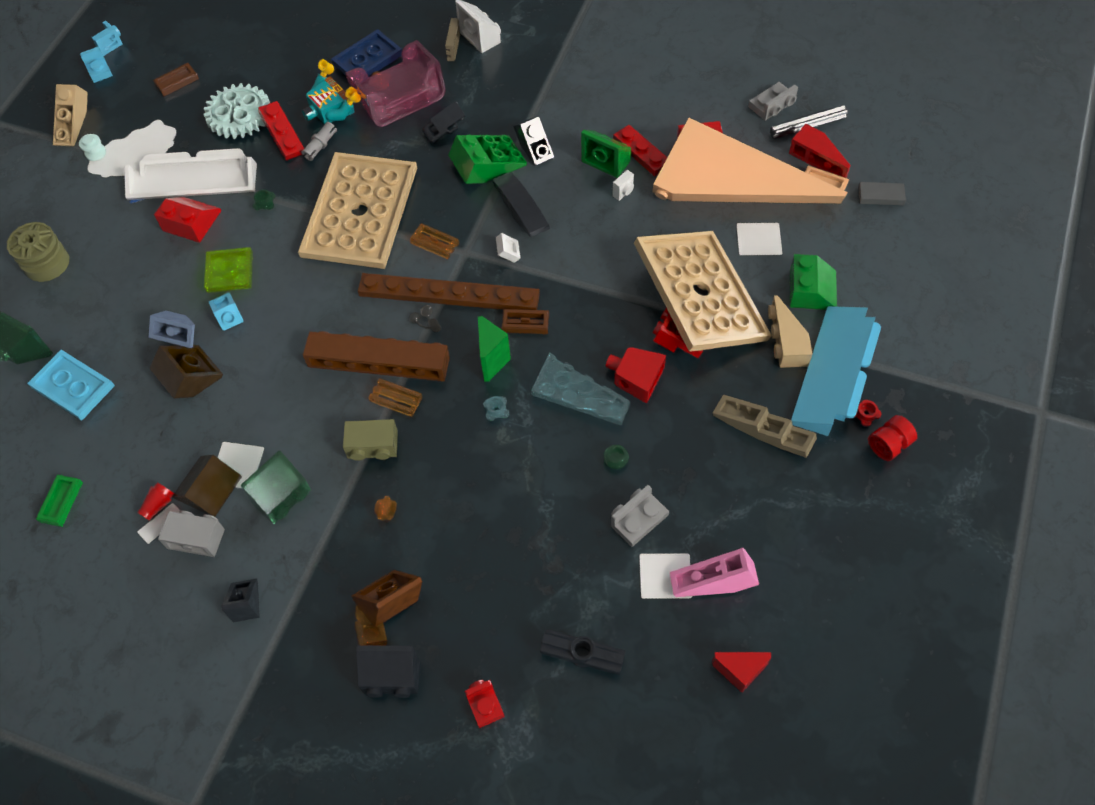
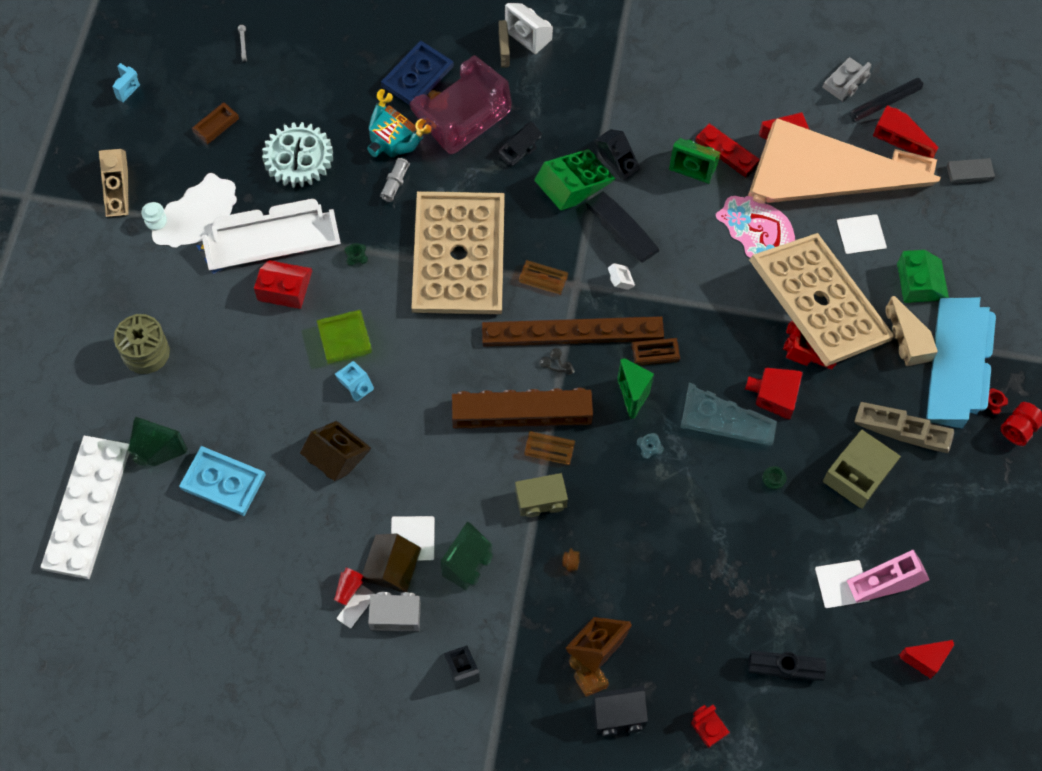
camera: 15 degrees left, 5 degrees up
green tile [36,475,83,527] -> none
medium azure bracket [80,47,113,83] -> none
sand blue slope [148,311,195,348] -> none
red plate [258,101,304,160] -> none
light grey bracket [611,485,669,547] -> none
white plate [613,170,634,201] -> none
none -> light grey hinge [238,25,247,62]
none -> sticker [716,196,795,258]
none -> olive slope [823,430,901,509]

